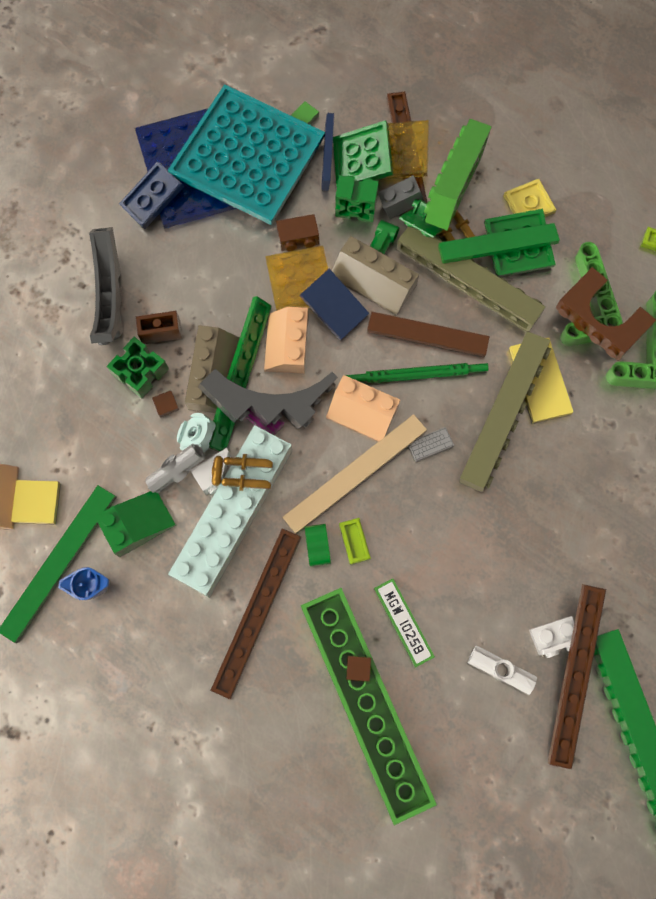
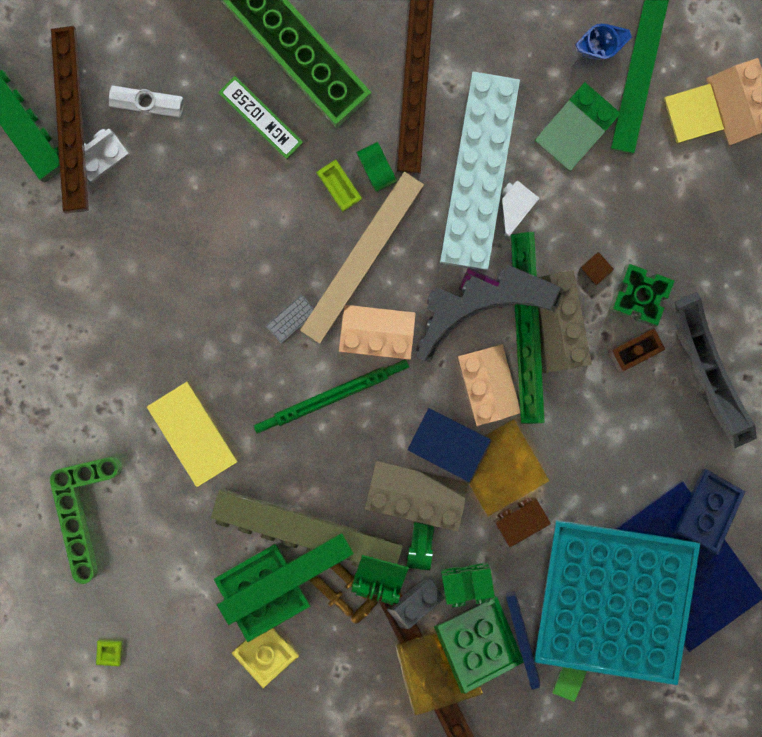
camera: 160 degrees right, 15 degrees up
light grey piece [145,443,205,493] -> none
light aqua plate [177,413,215,453] -> none
pearl gold piece [212,454,273,491] -> none
reddish brown tile [346,656,371,681] -> none
reddish brown tile [367,312,490,357] -> none
bright green brick [424,119,492,230] -> none
olive brick [459,331,551,492] -> none
reddish brown arch [556,267,656,361] -> none
bright green beam [560,242,623,346] -> none

